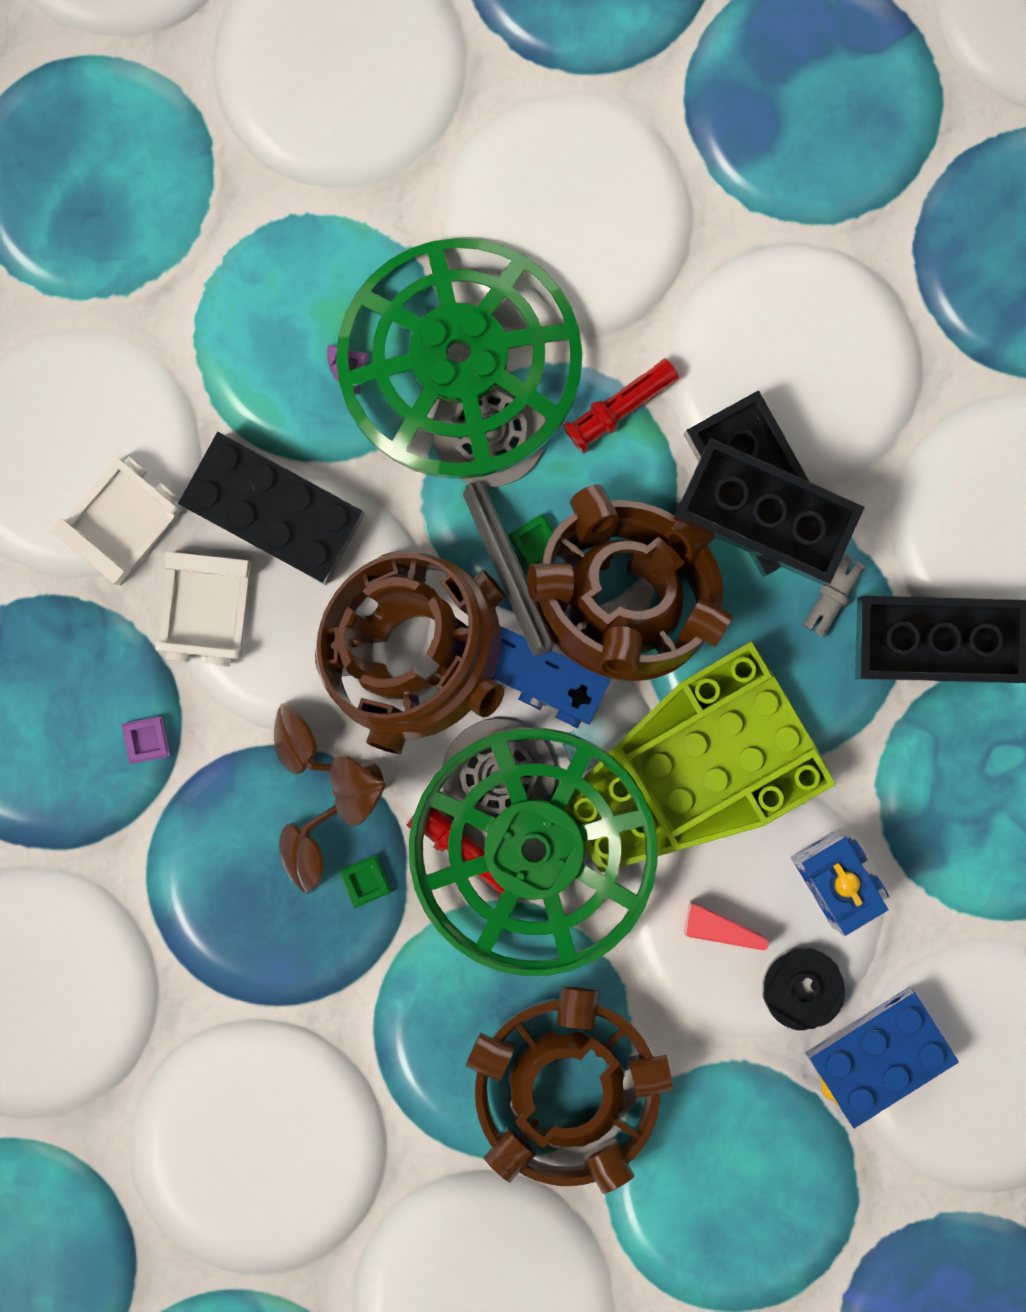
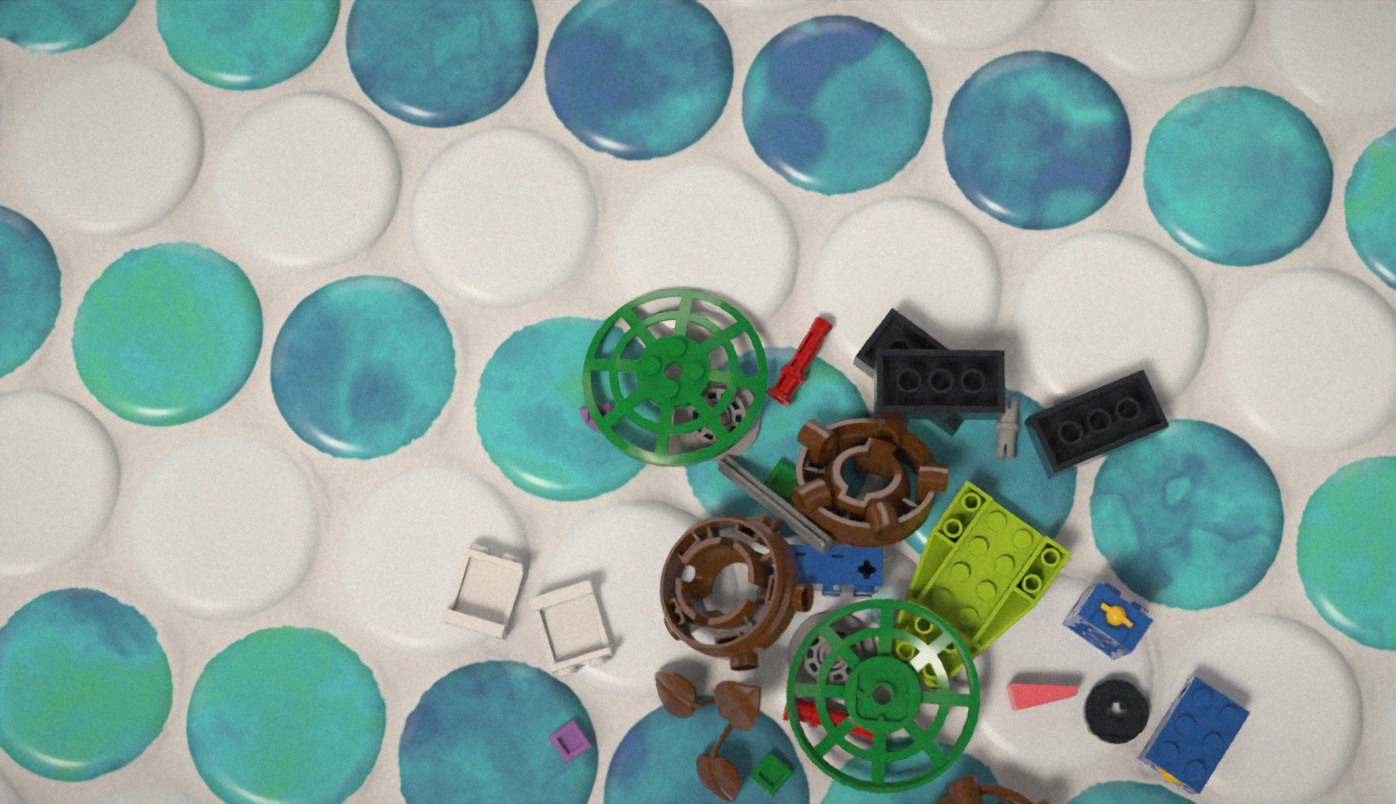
camera: 30 degrees left, 10 degrees down
black brick [178,431,365,585] -> none

